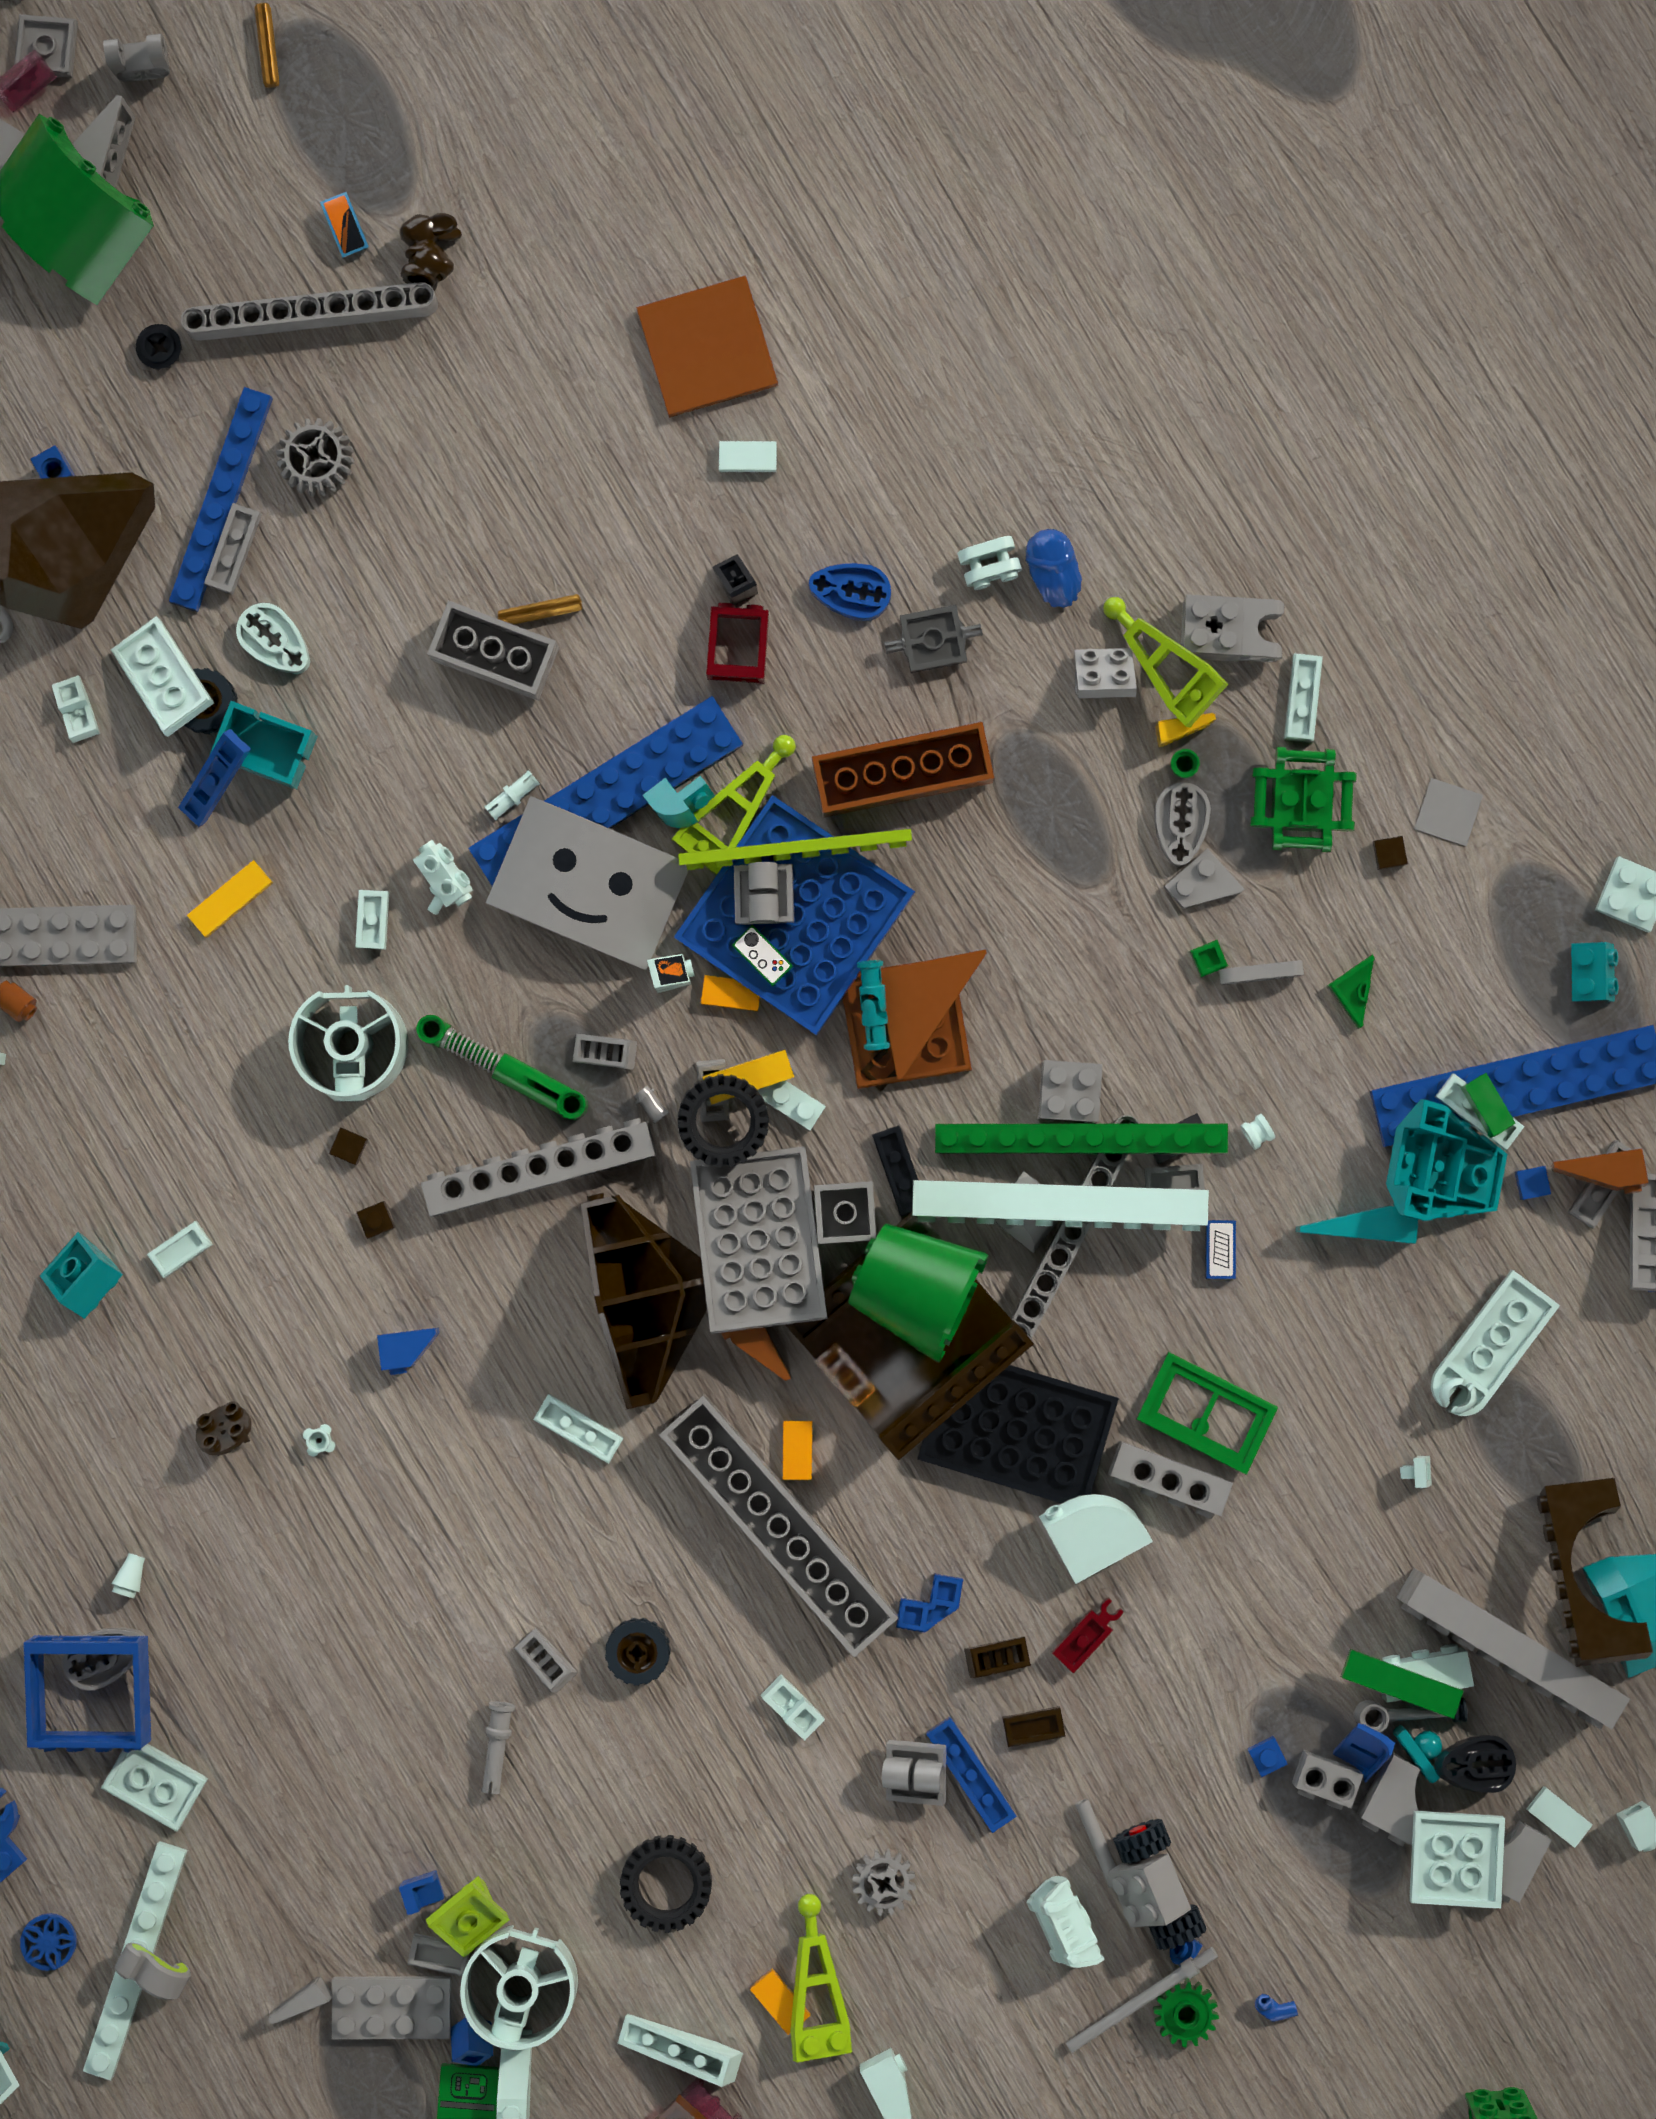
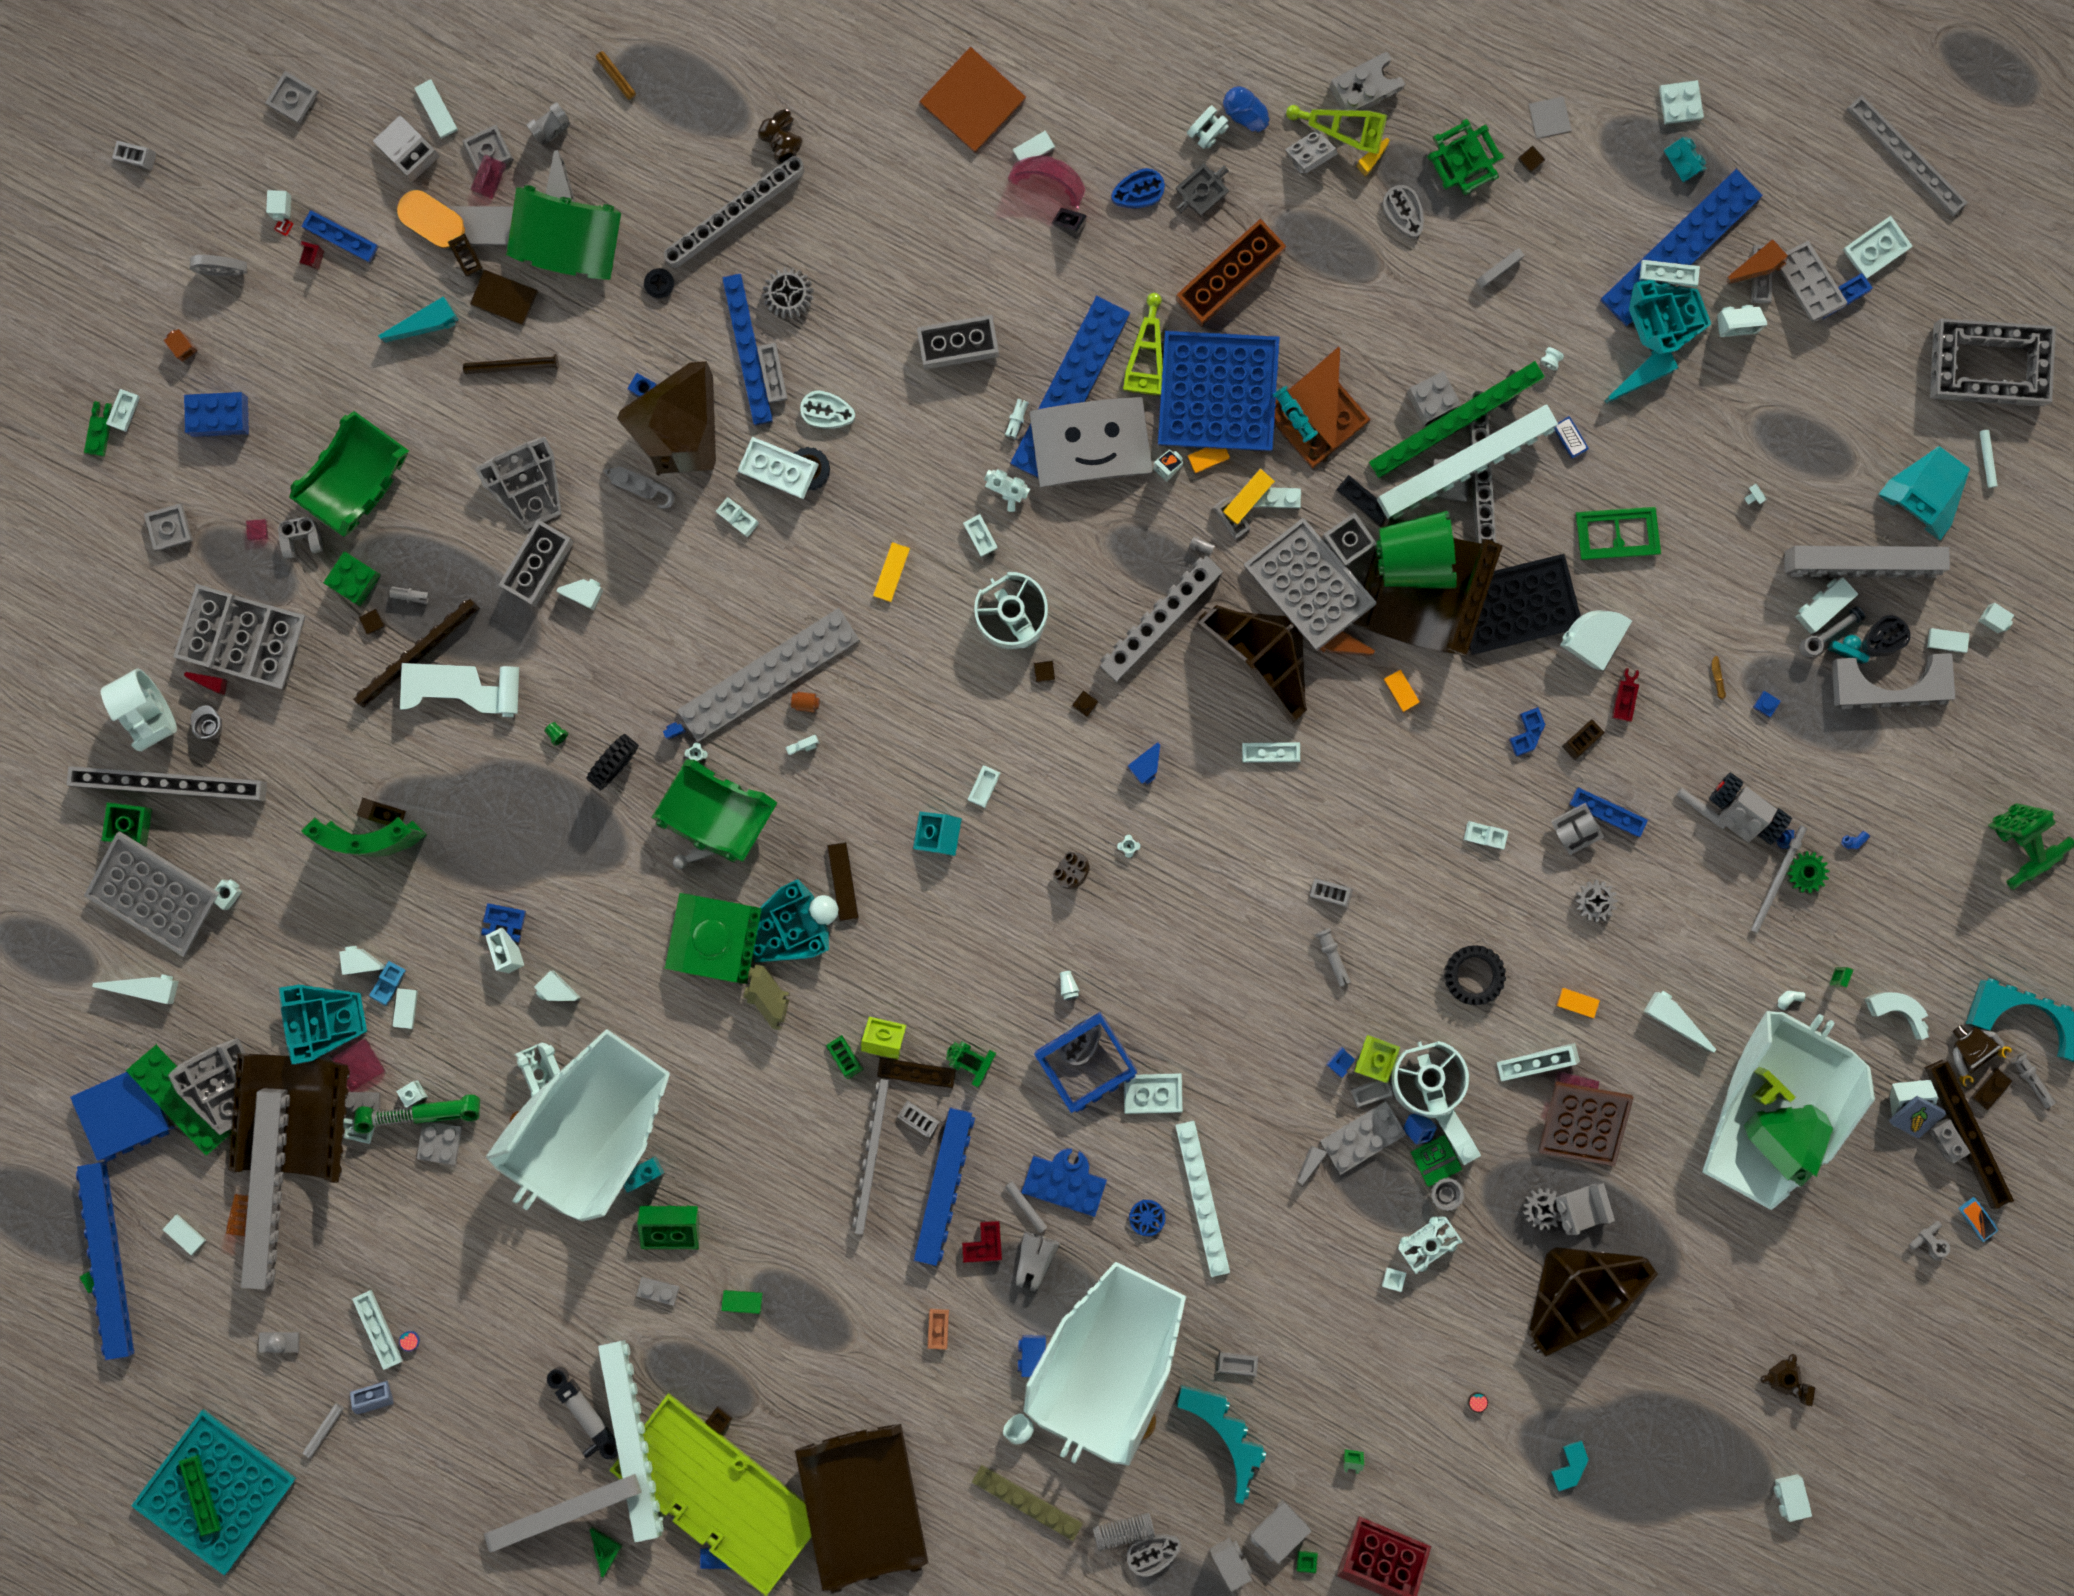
camera: 35 degrees left, 0 degrees up
light grey animal [115,1943,191,2000] -> none
blue hinge [178,729,251,827] -> none
teal piece [210,701,318,790] -> none
slope [320,192,369,258] -> none
green piece [416,1015,588,1120] -> none
pearl gold axle [497,594,582,625] -> none
light grey slope [573,1033,637,1070] -> none
black wheel [605,1618,671,1686] -> none
teal brick [643,776,715,828] -> none
light grey brick [659,1394,898,1657] -> none
lime plate [678,829,912,870] -> none
black tyre [678,1074,769,1167] -> none
dark red window [706,603,769,684] -> none
tile [732,925,794,987] -> none
light grey plate [734,862,794,925] -> none
lime plate [790,1894,852,2063] -> none
clear orange slope [814,1342,876,1407] -> none
dark brown tile [1002,1706,1066,1747] -> none
light aqua piece [1026,1876,1104,1968] -> none
light grey brick [1108,1441,1233,1519] -> none
light grey tile [1144,1164,1205,1190] -> none
light grey wing [1163,848,1245,909] -> none
green piece [1170,749,1200,778] -> none
green tile [1189,940,1228,978] -> none
light aqua tile [1284,653,1323,743] -> none
light grey brick [1292,1749,1363,1810] -> none
green tile [1327,954,1375,1029] -> none
blue piece [1333,1723,1396,1782] -> none
green tile [1340,1649,1464,1719] -> none
light aqua plate [1409,1811,1505,1909] -> none
light aqua plate [1431,1270,1560,1416] -> none
green slope [1460,1073,1515,1138] -> none
blue tile [1515,1166,1551,1200] -> none
dark brown arch [1537,1478,1653,1667] -> none
none -> clear pink windscreen [1008,156,1086,209]
none -> pearl gold piece [1711,656,1726,699]
none -> light aqua slope [1717,305,1767,337]

